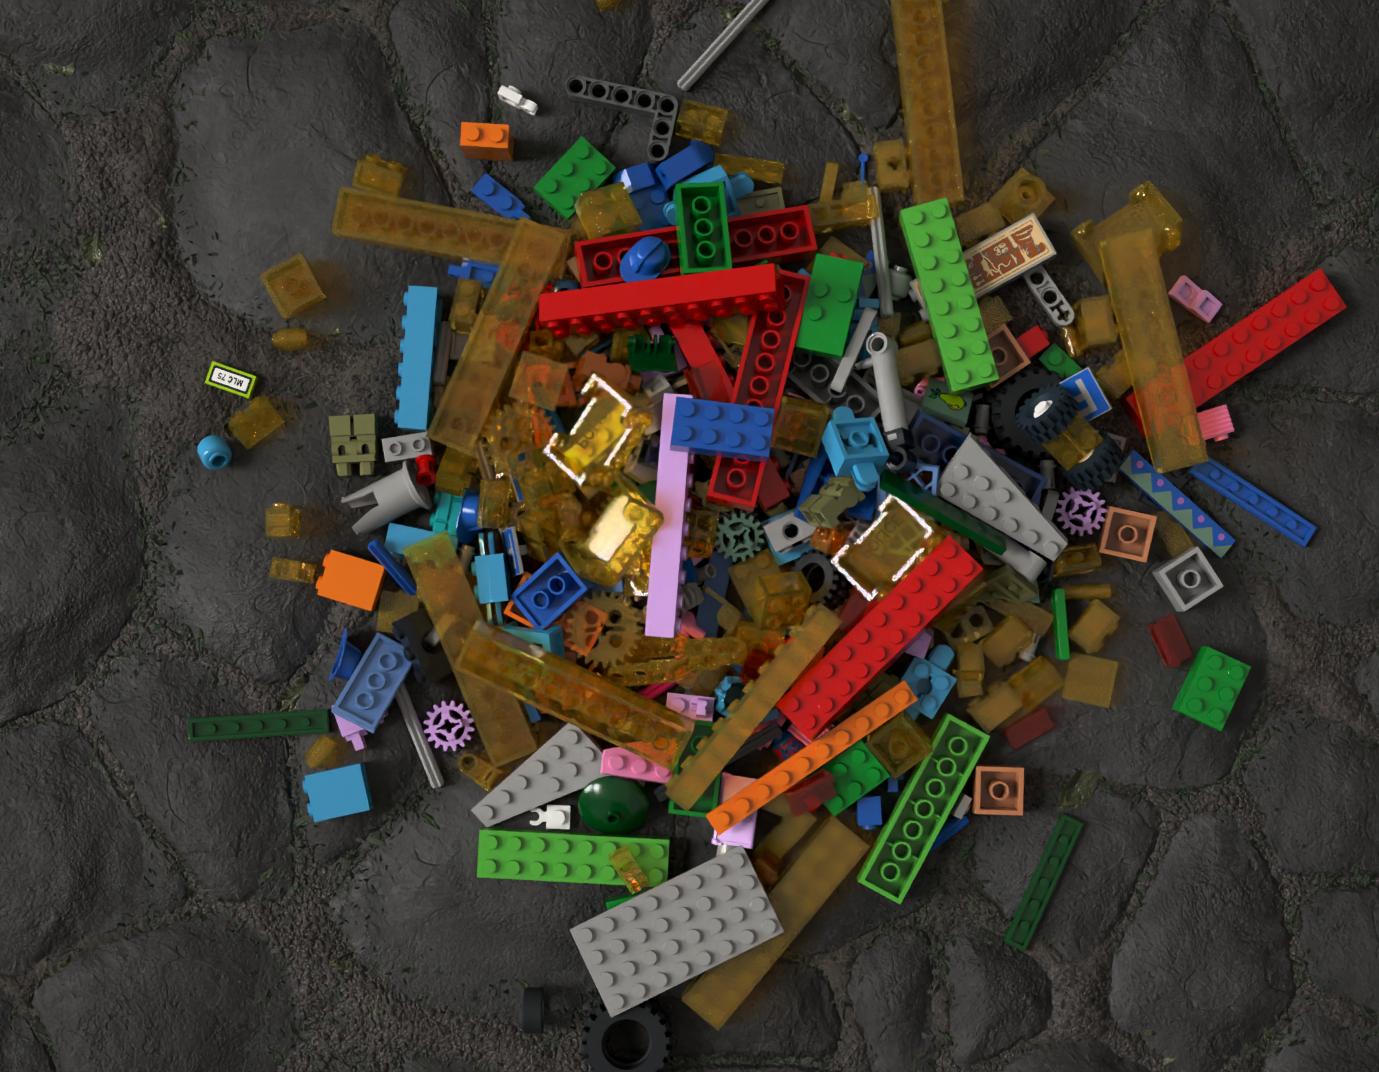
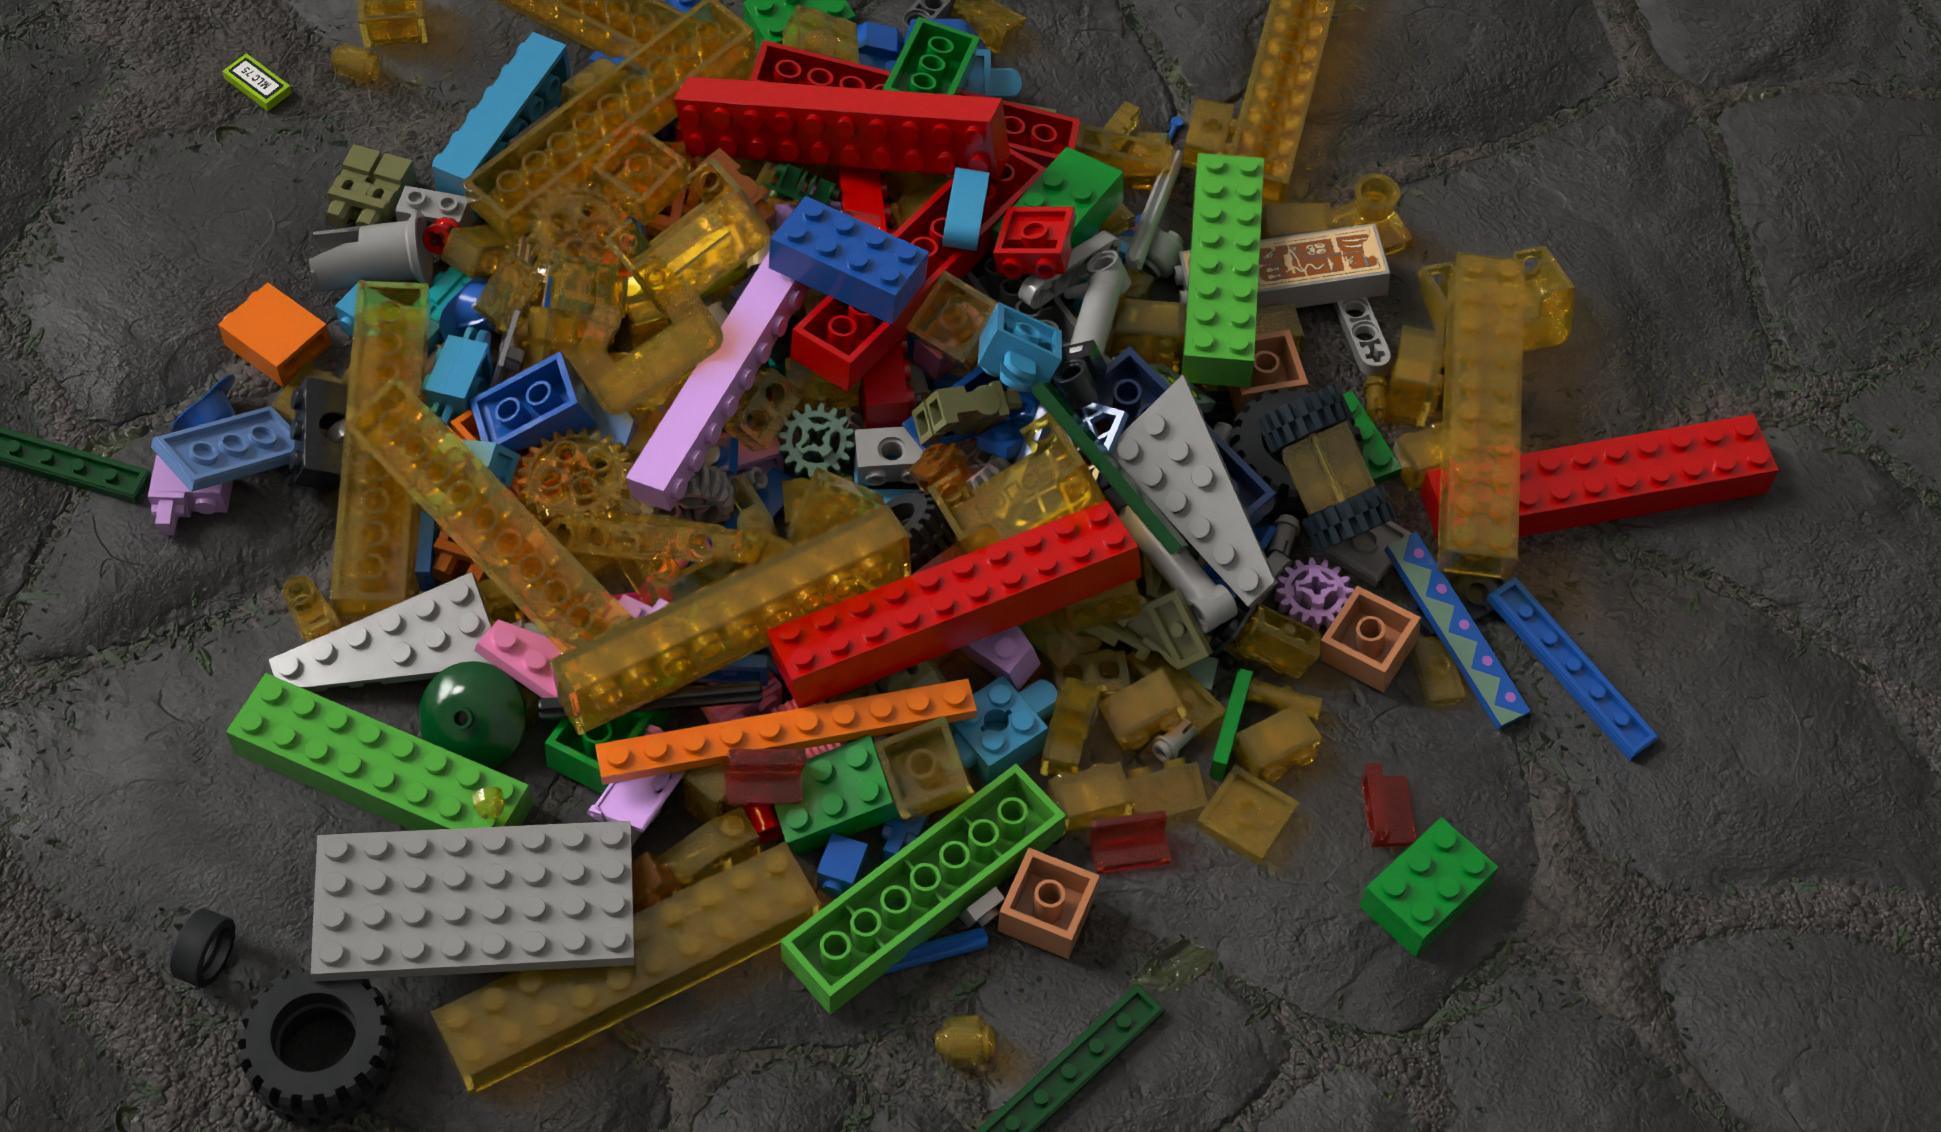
camera: 20 degrees right, 30 degrees down
dark azure head [197,435,232,470] -> none
clear yellow bracket [228,395,285,450] -> none
clear yellow brick [266,503,300,538] -> none
clear yellow leg [269,557,317,584] -> none
dark azure brick [302,762,374,822] -> none
clear yellow brick [304,734,338,770] -> none
blue axle [368,539,419,596] -> none
light grey axle [395,682,444,789] -> none
lavender gear [424,700,475,751] -> none
white plate [530,804,571,829] -> none
clear yellow leg [609,844,649,894] -> none
blue piece [620,236,671,283] -> none
clear yellow plate [713,153,784,183] -> none
red brick [1015,325,1050,359] -> none
blue piece [1059,367,1113,430] -> none
light grey brick [1152,546,1223,612] -> none
lavender slope [1168,276,1223,323] -> none
bright pink brick [1177,404,1234,449] -> none
none -> clear yellow hinge [472,787,505,819]
none -> clear yellow head [935,1015,995,1068]
none -> dark azure beam [942,167,990,252]
none -> red plate [993,207,1076,279]

